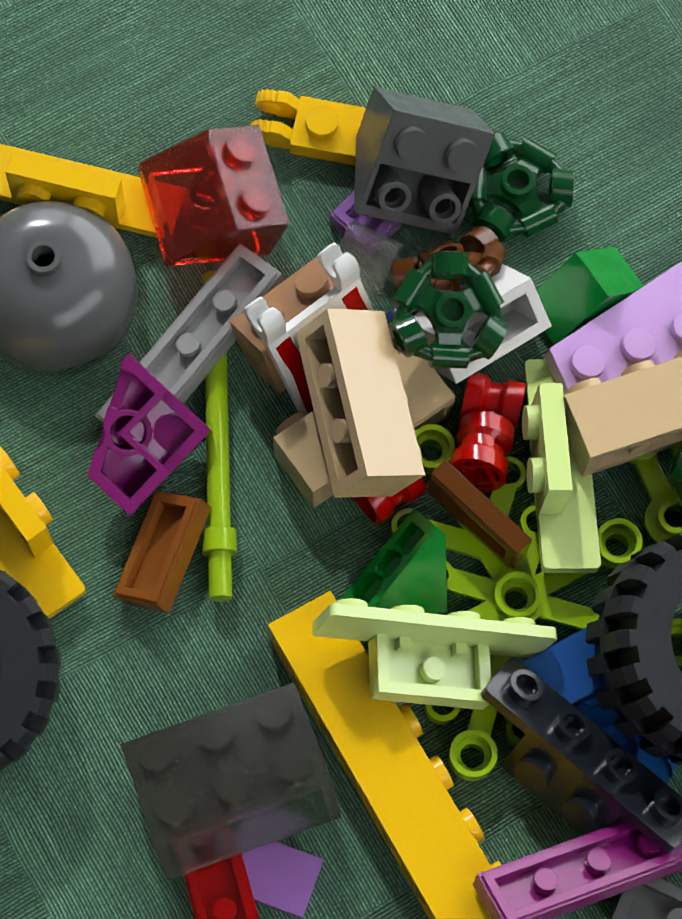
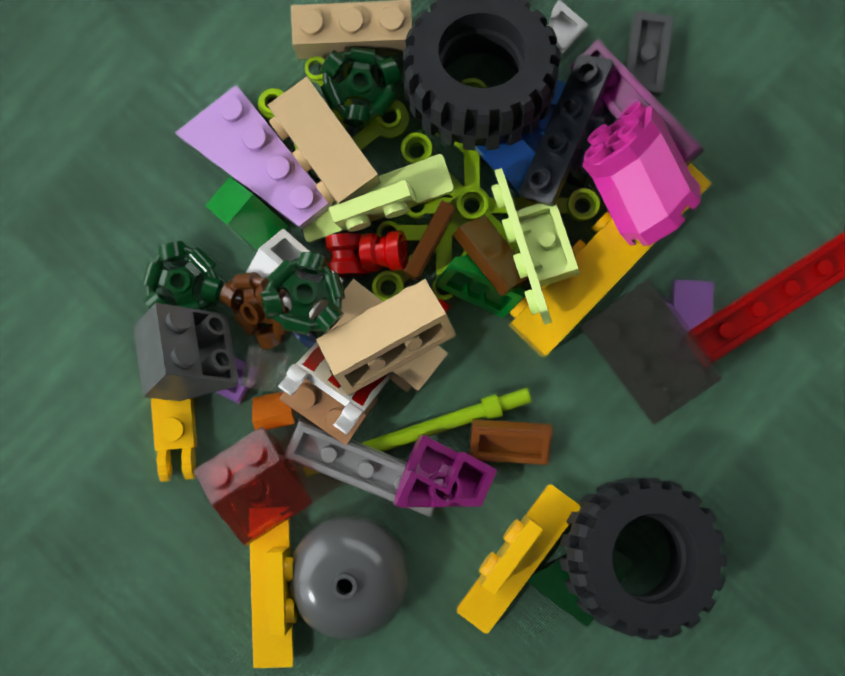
camera: 100 degrees left, 15 degrees up
none -> orange tile [252,391,295,432]
none -> reddish brown tile [453,215,529,296]
none -> dark pink brick [583,101,701,246]

